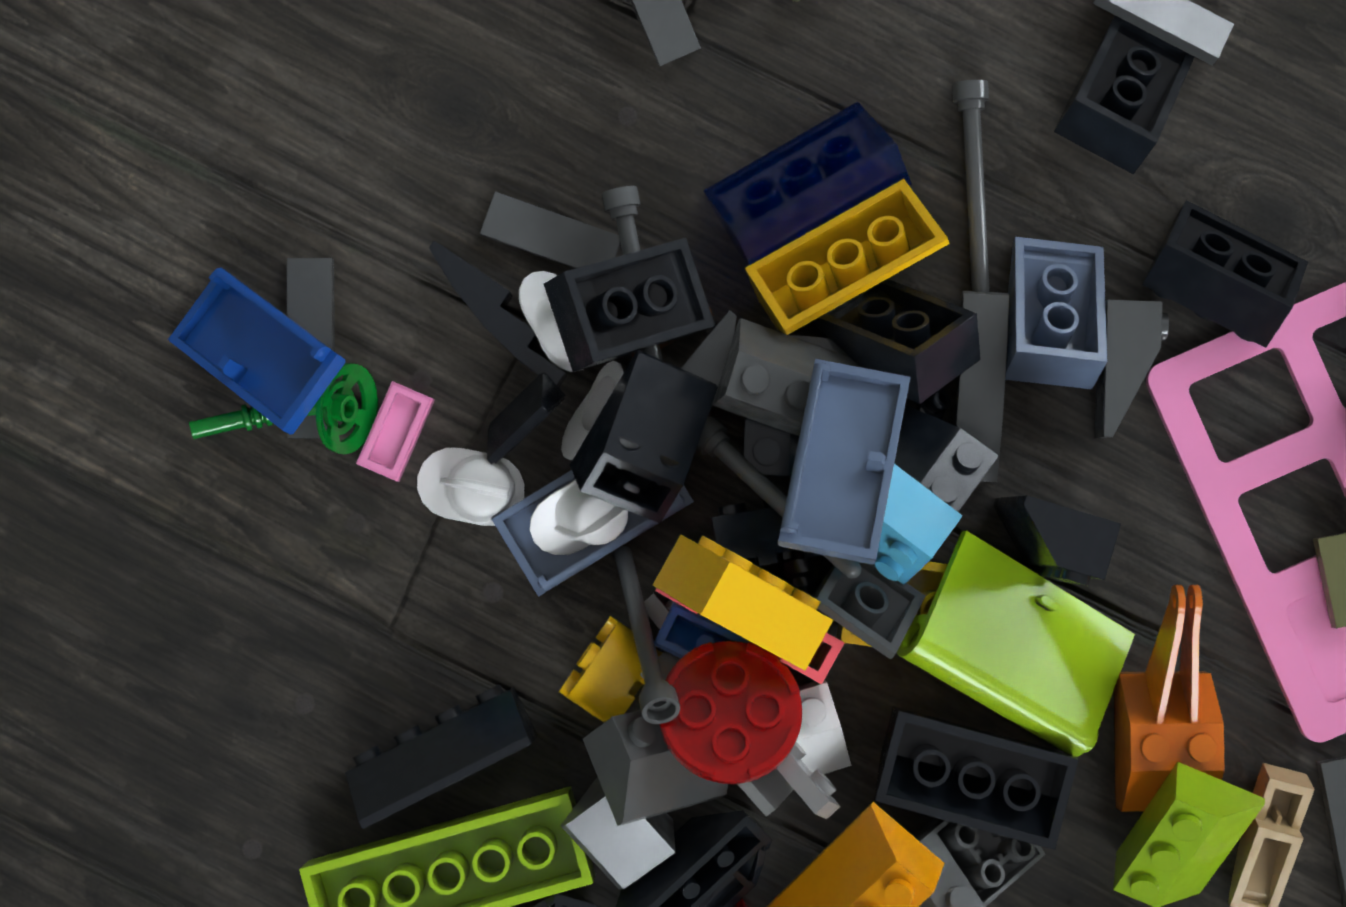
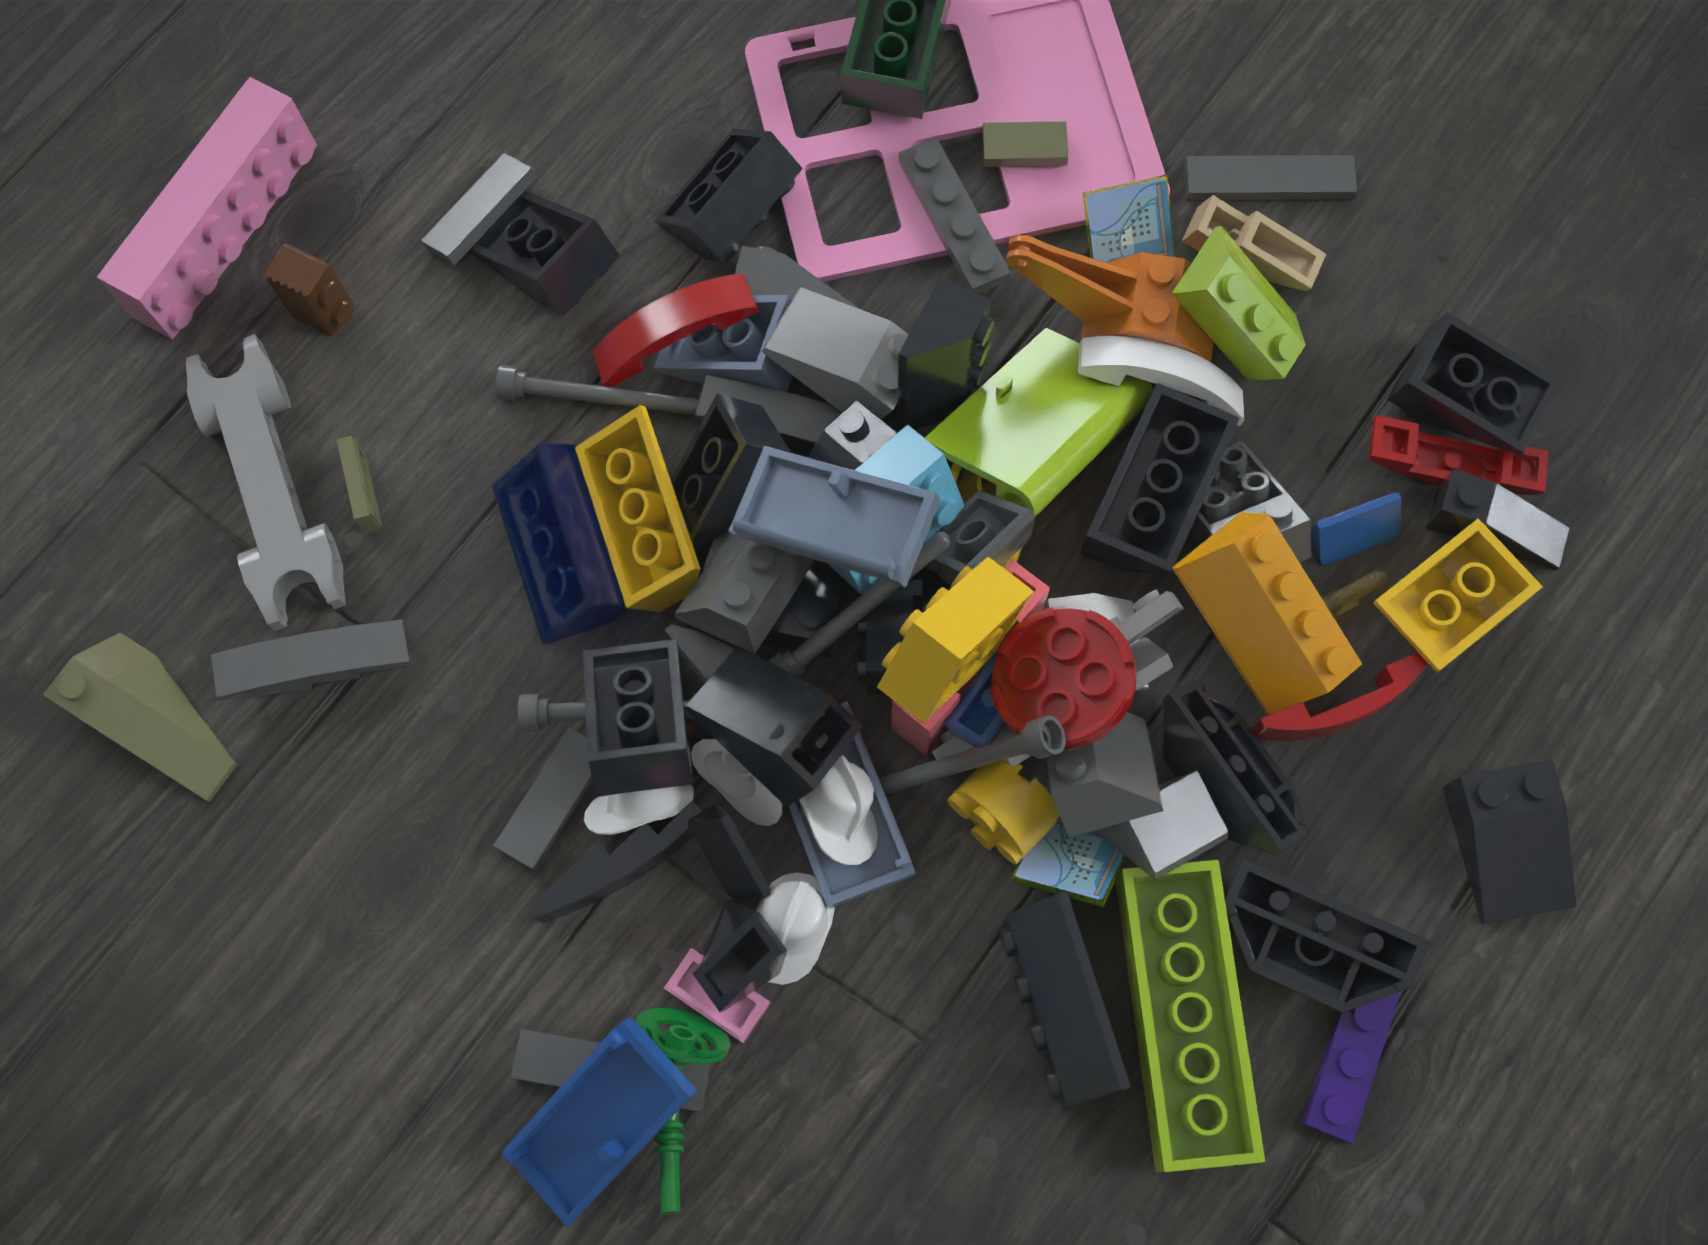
camera: 80 degrees left, 15 degrees down
none -> red slope [593,274,759,387]
none -> black slope [692,899,788,1012]
none -> light grey slope [761,287,909,420]
none -> dark grey plate [899,137,1011,294]
none -> piece [1012,816,1126,907]
none -> white slope [1078,336,1244,426]
none -> piece [1082,175,1175,263]

